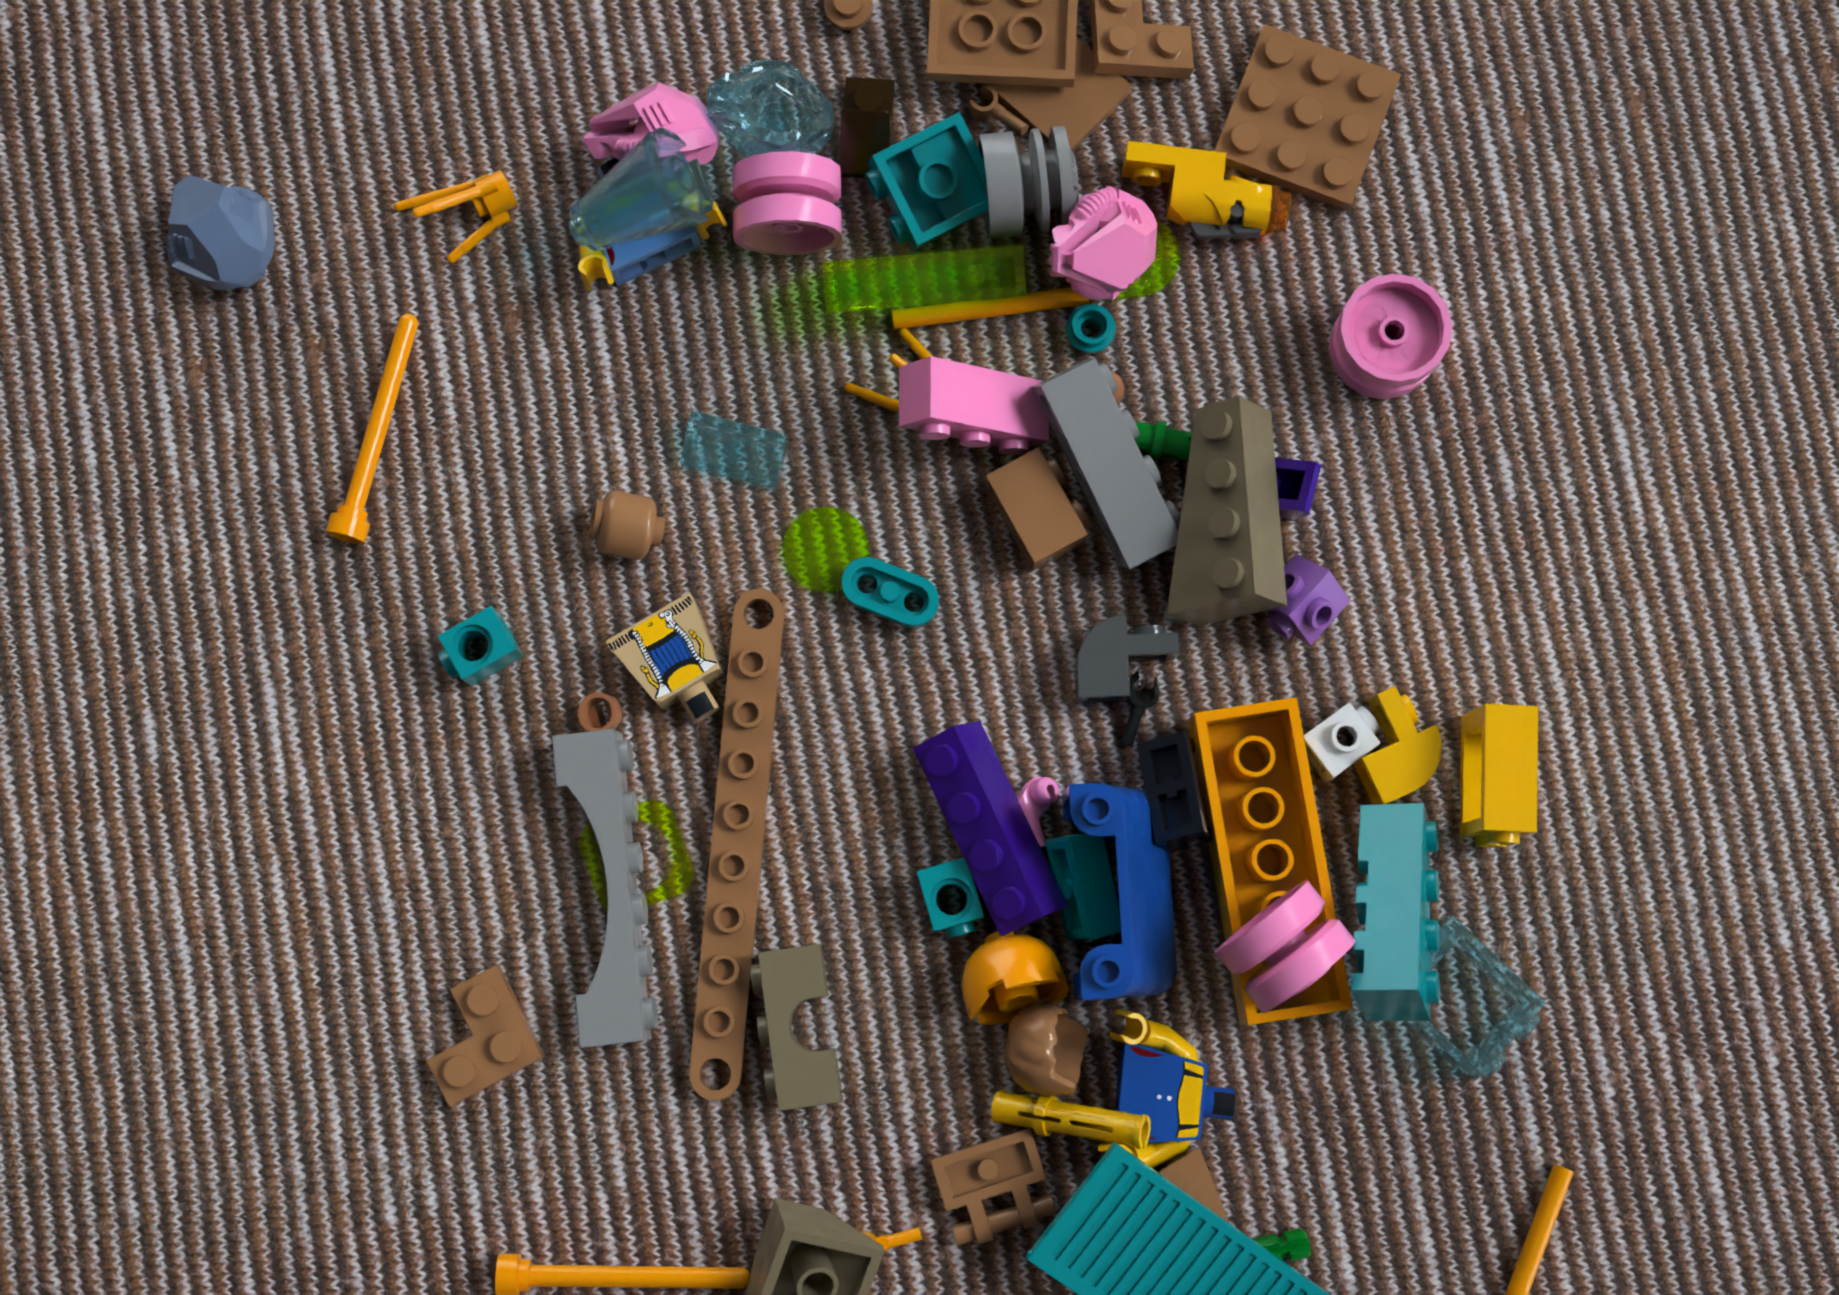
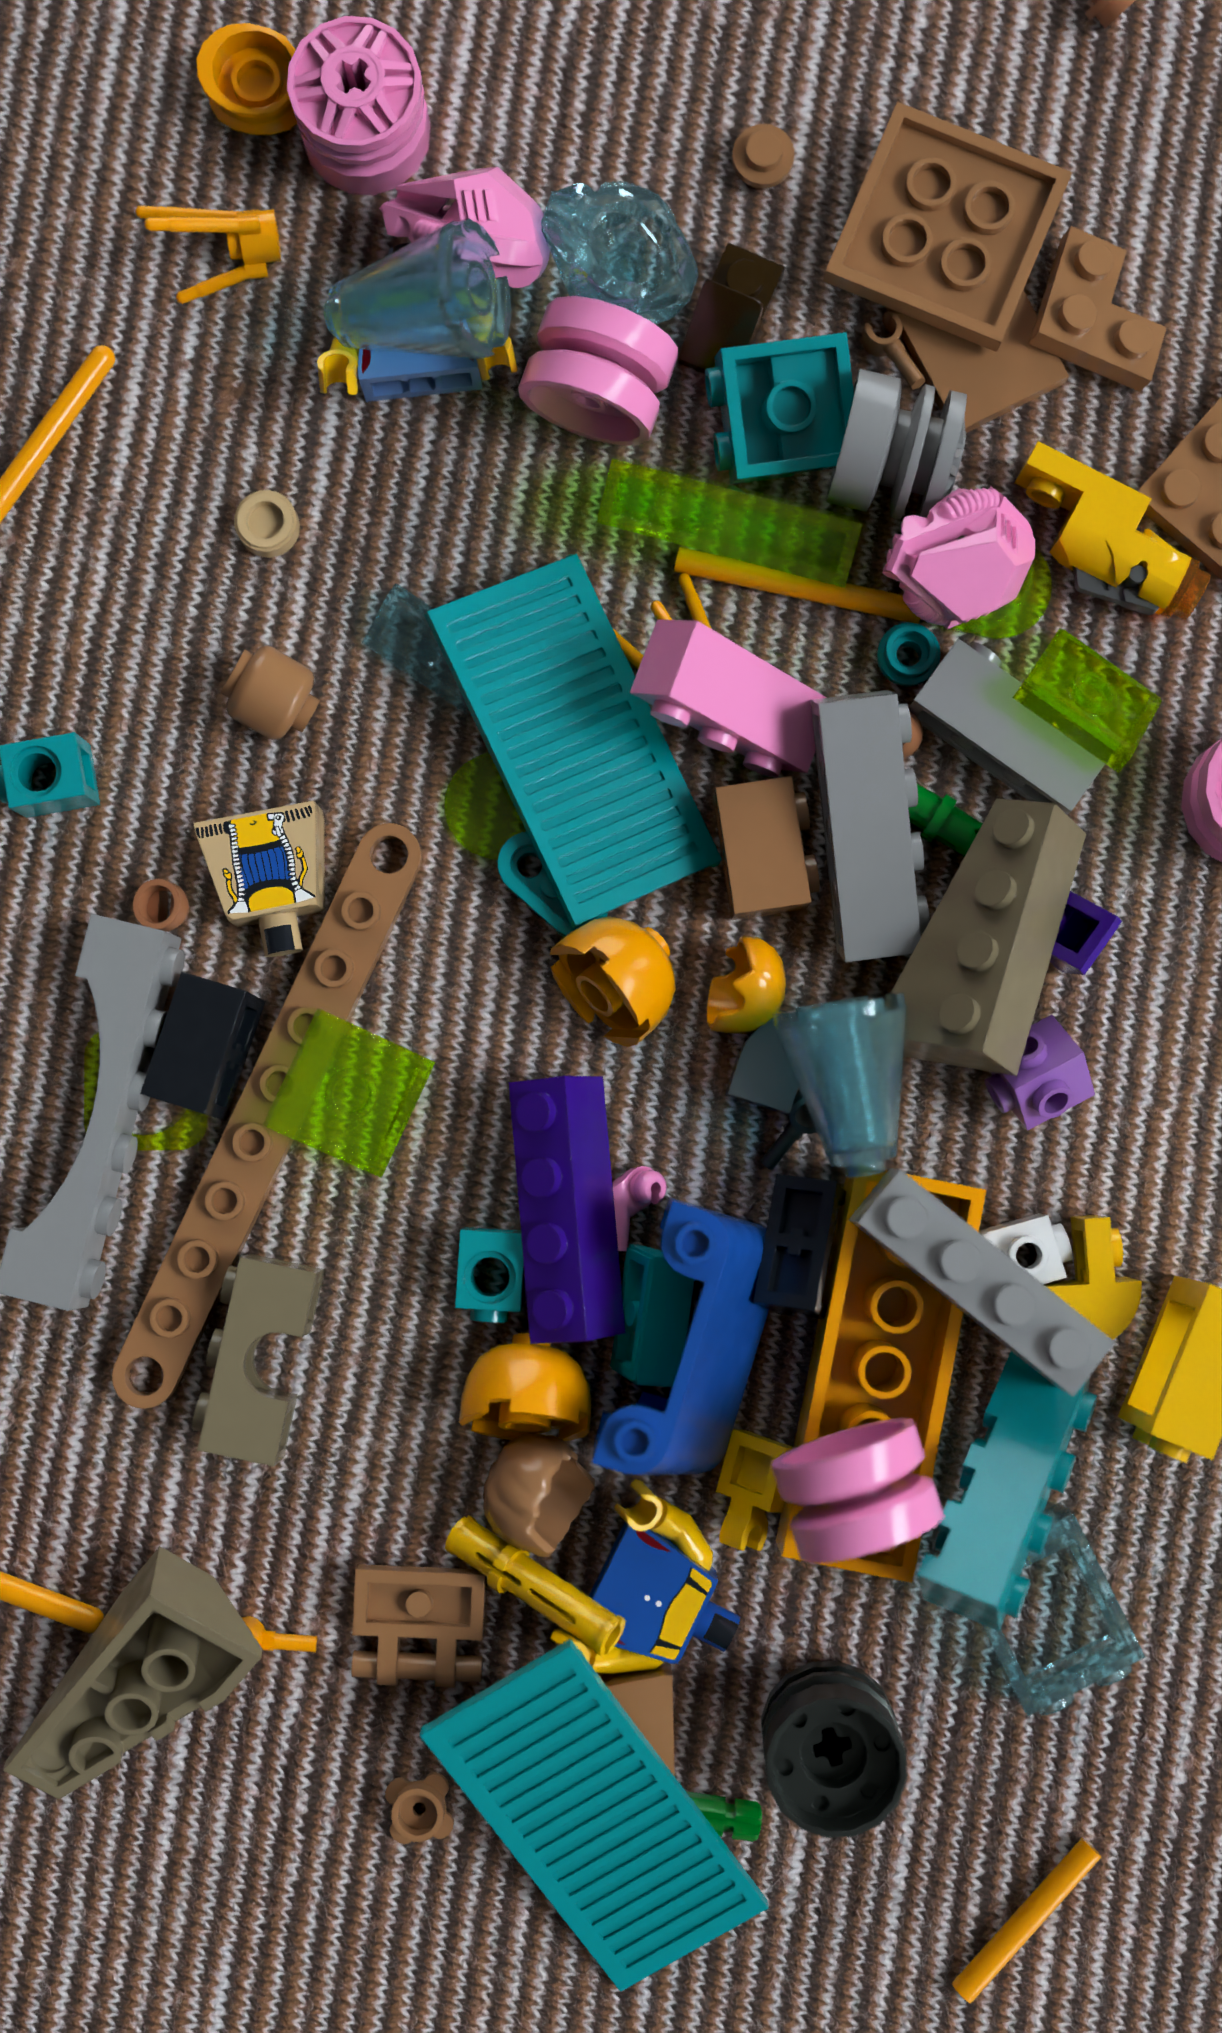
camera: 20 degrees right, 5 degrees up
none -> black hinge [140,971,266,1121]
none -> light orange piece [196,23,297,135]
none -> tan tile [234,490,300,558]
none -> clear neon green tile [263,1008,436,1178]
none -> bright pink wheel [287,16,430,195]
none -> teal window [424,554,722,928]
none -> light orange cylinder [550,916,676,1047]
none -> light orange hair [707,935,786,1034]
none -> yellow plate [716,1429,794,1551]
none -> pearl dark grey wheel [761,1661,907,1838]
none -> clear light blue cone [773,992,907,1177]
none -> light grey brick [849,1168,1115,1396]
none -> light grey brick [909,638,1116,814]
none -> clear neon green tile [1012,628,1162,773]

